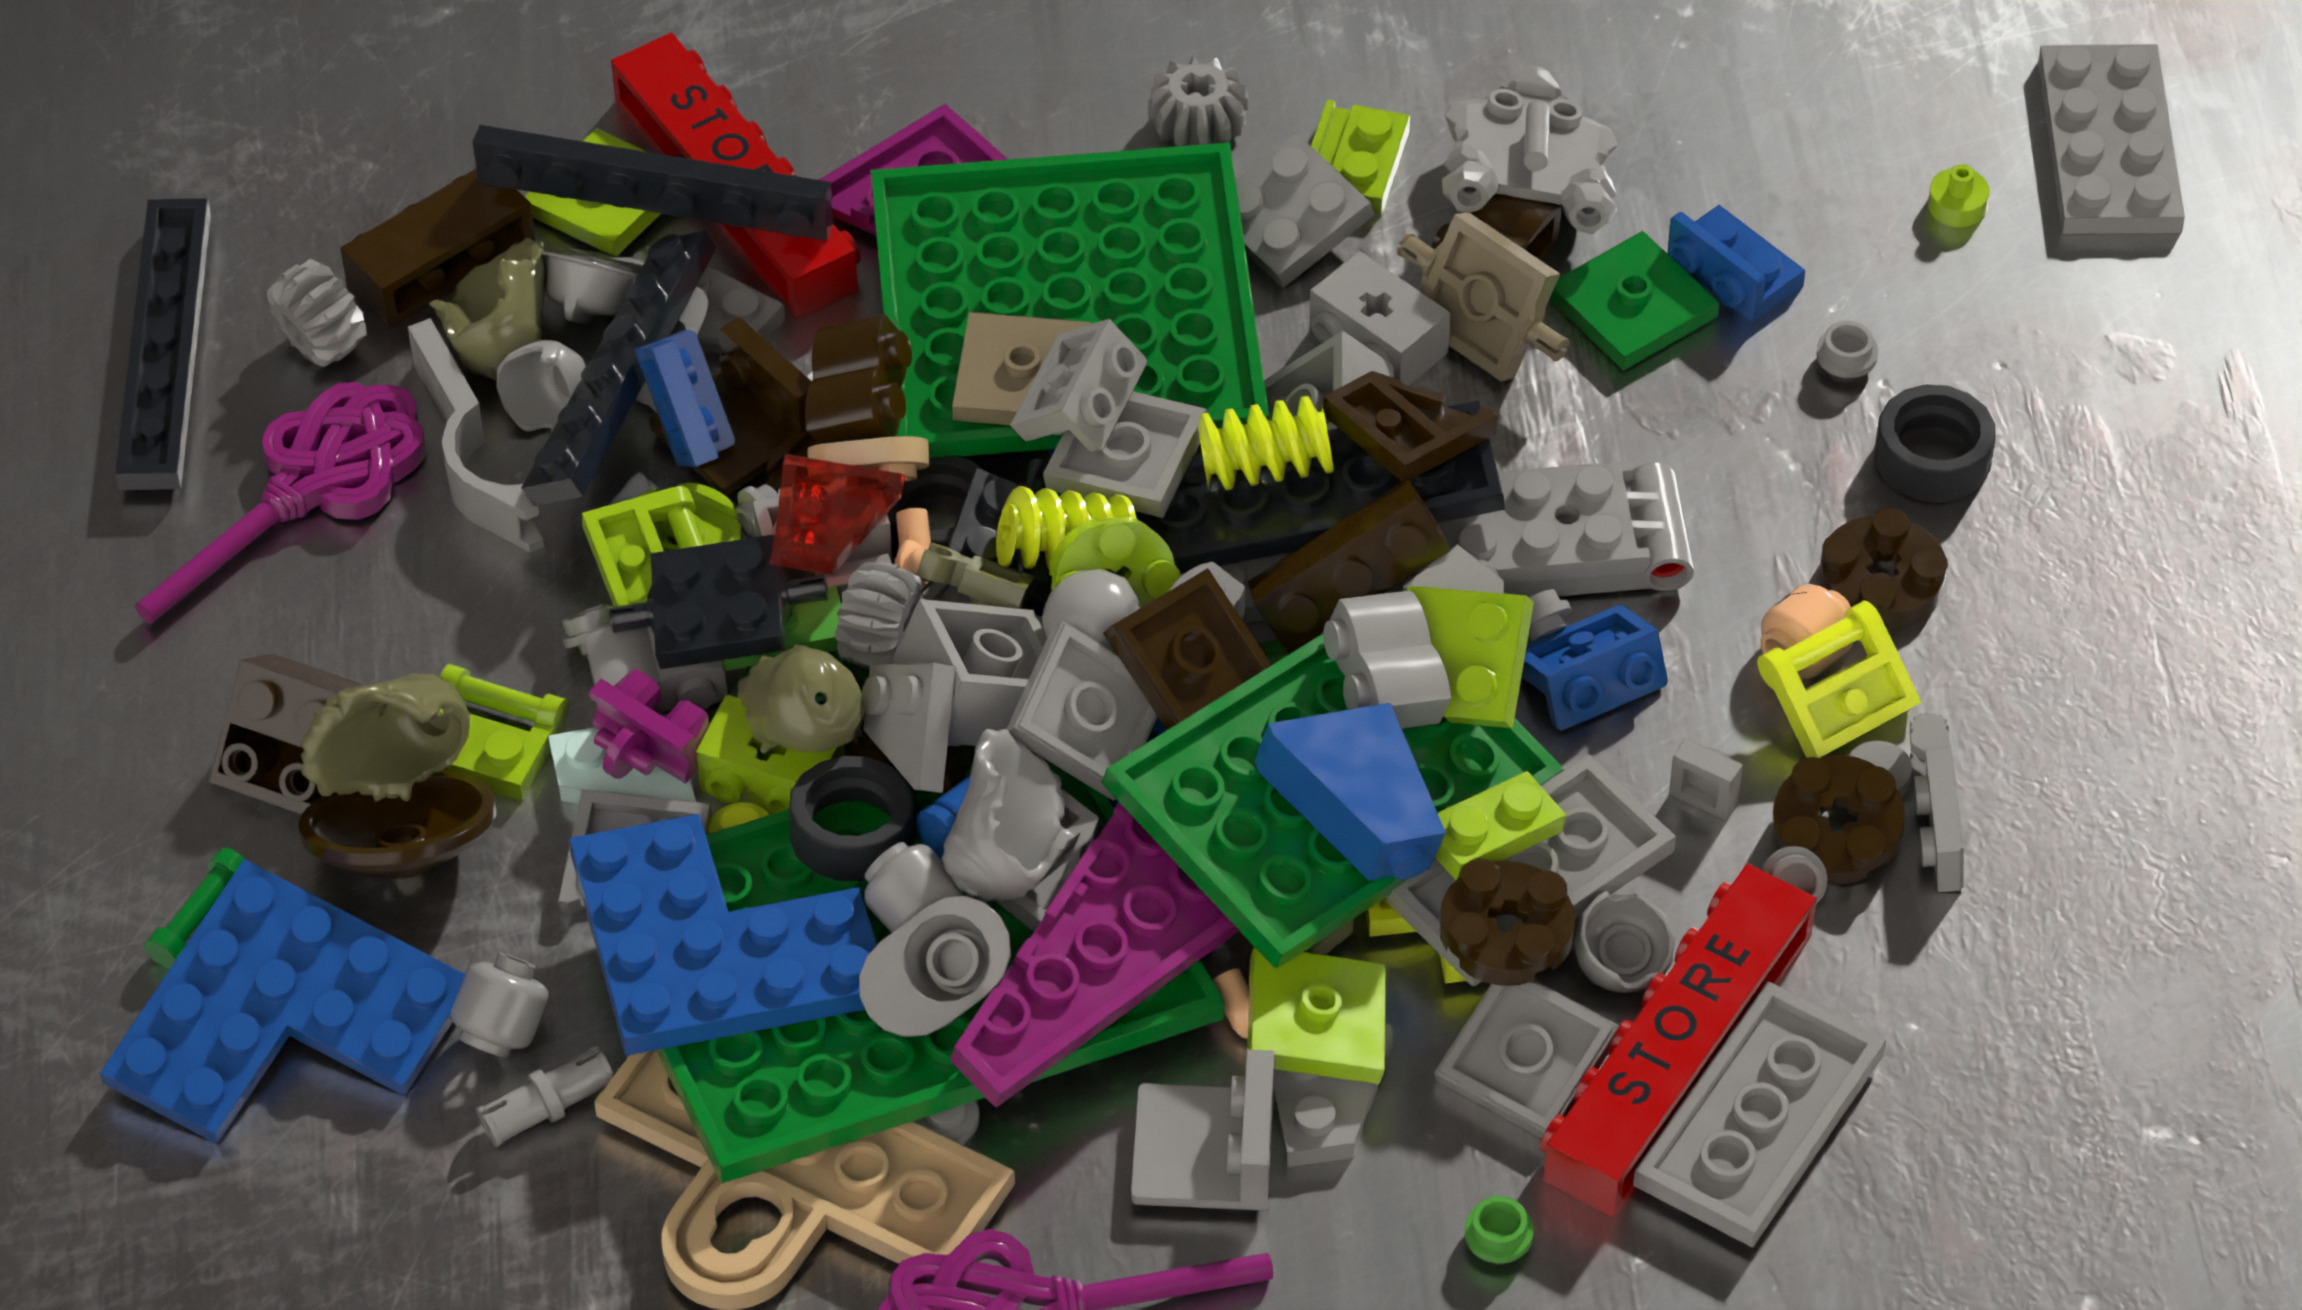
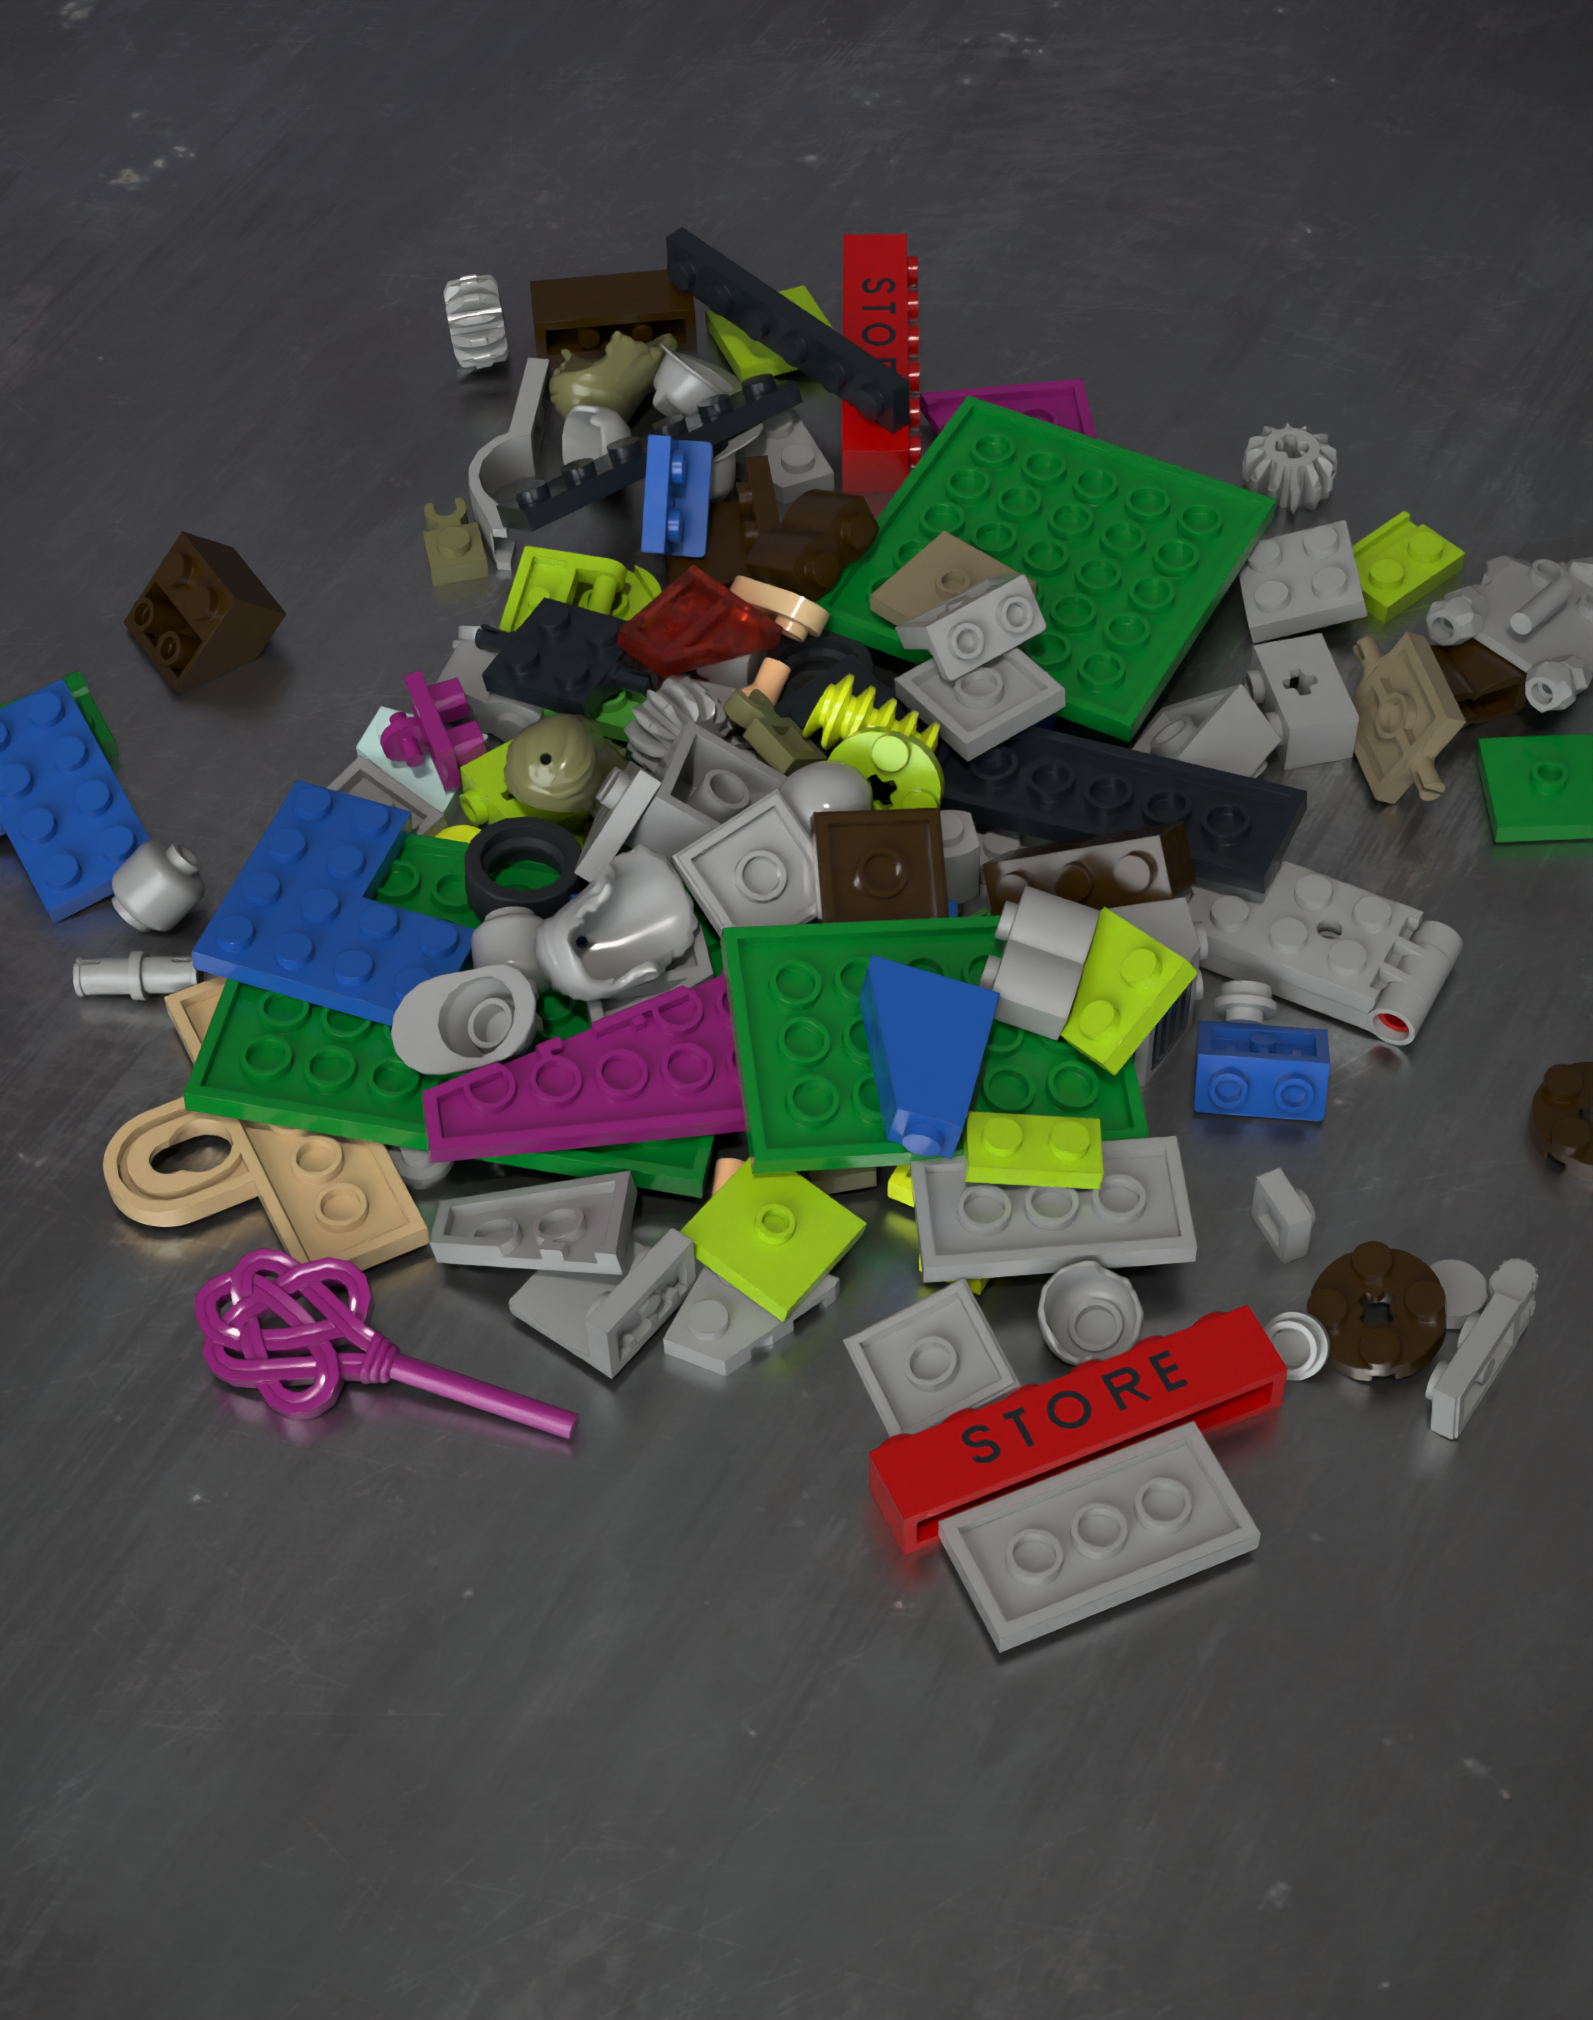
camera: 35 degrees right, 0 degrees up
black plate [115,198,211,490] -> none
magenta piece [135,382,425,624] -> none
dark brown dish [298,771,497,879] -> none
olive piece [300,673,470,802] -> none
lime plate [439,664,569,801] -> none
neon yellow piece [1198,396,1333,492] -> none
dark brown wing [1323,371,1498,482] -> none
dark brown plate [1440,859,1575,986] -> none
bright green plate [1465,1196,1534,1263] -> none
neon yellow plate [1757,601,1922,758] -> none
light nougat head [1760,584,1854,679] -> none
none -> olive plate [422,497,489,586]
none -> light grey wing [429,1170,637,1275]

